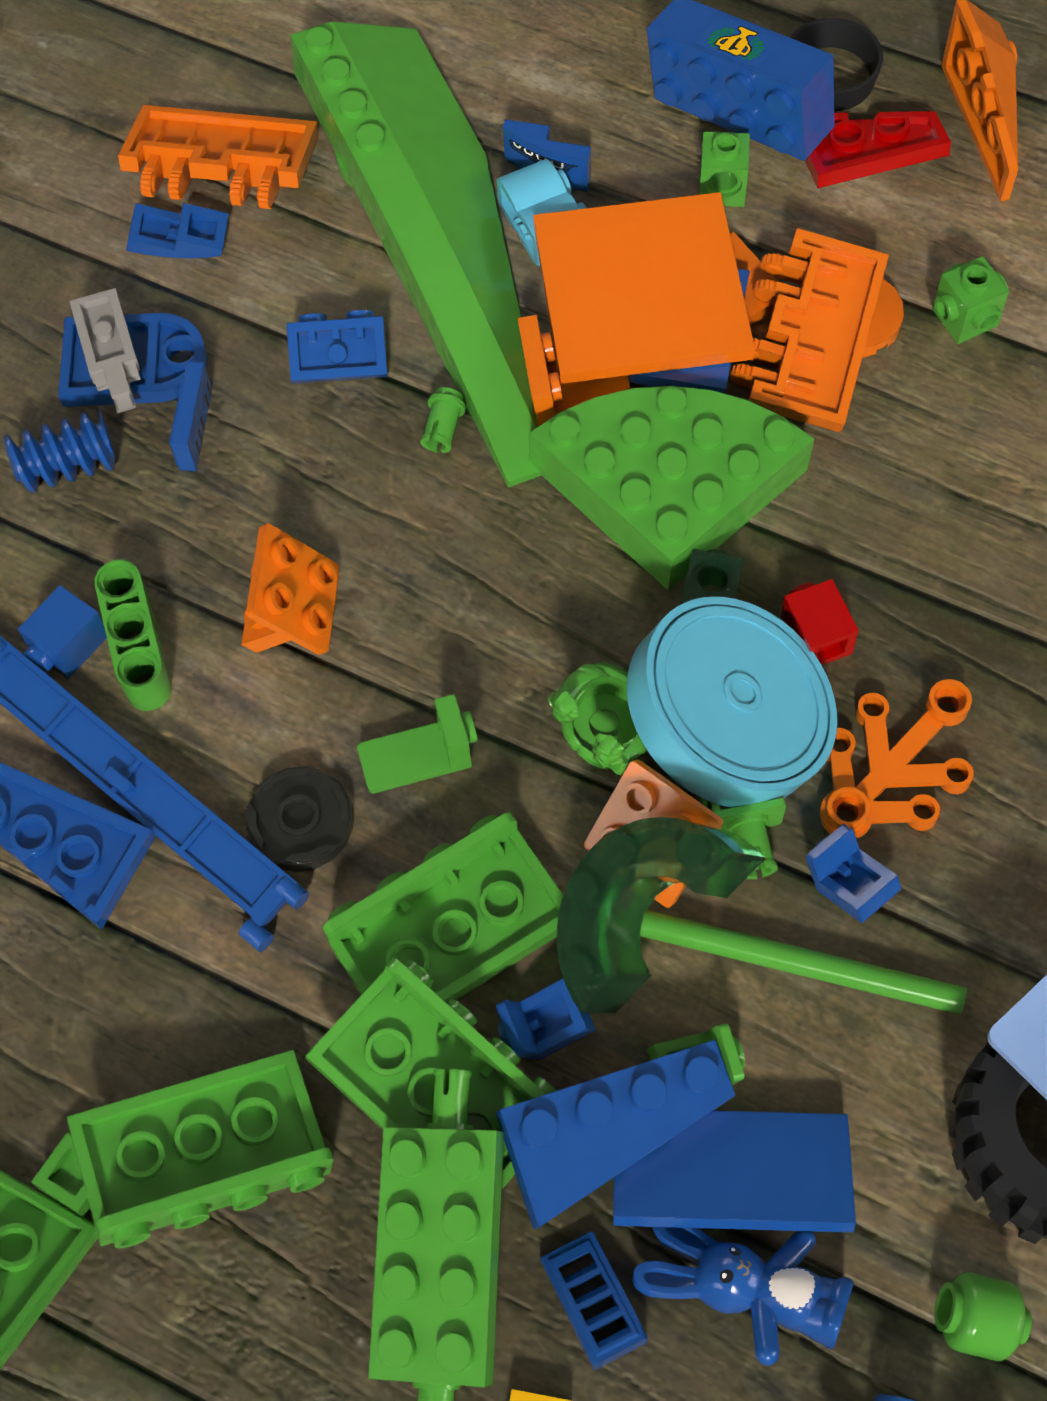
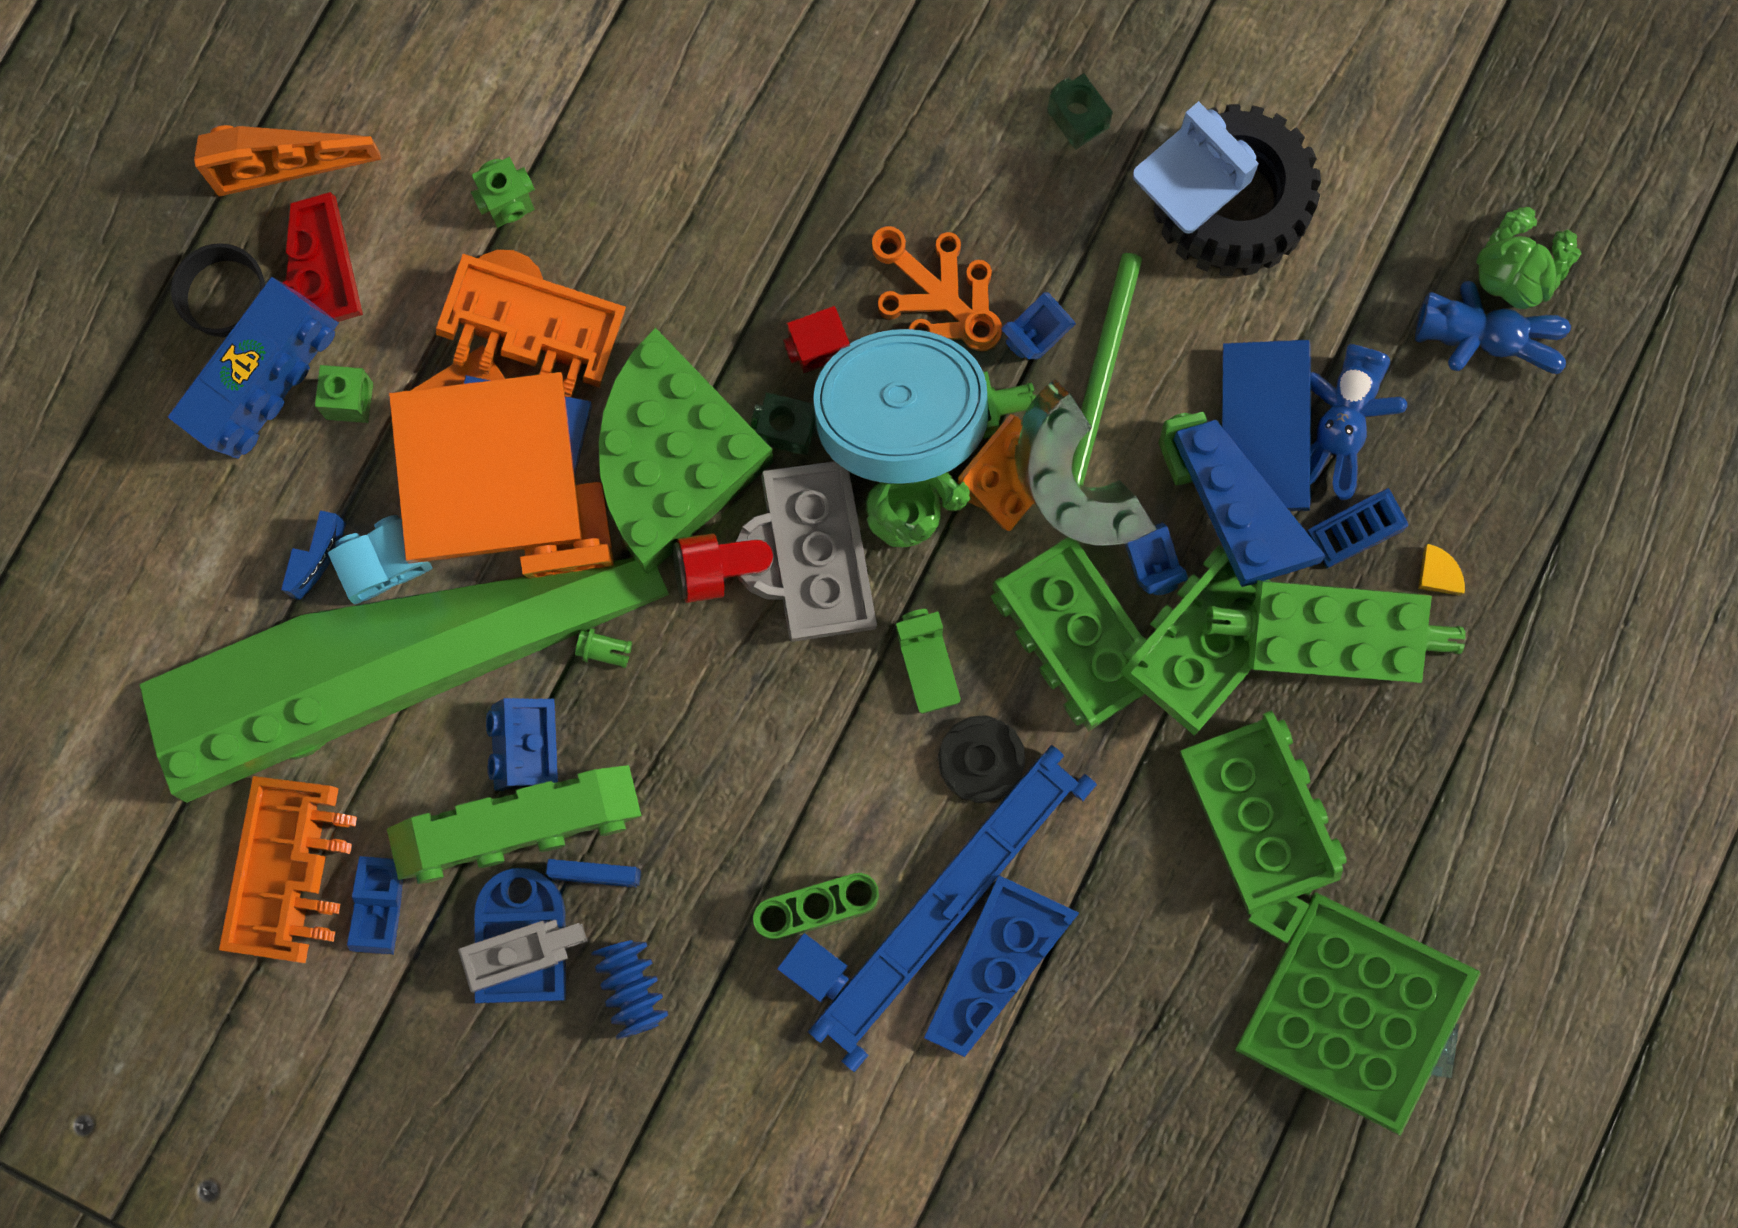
camera: 90 degrees left, 15 degrees up
orange bracket [241,523,339,655] -> none
bright green head [934,1271,1032,1361] -> none
none -> bright green brick [387,765,641,884]
none -> light grey plate [673,461,877,642]

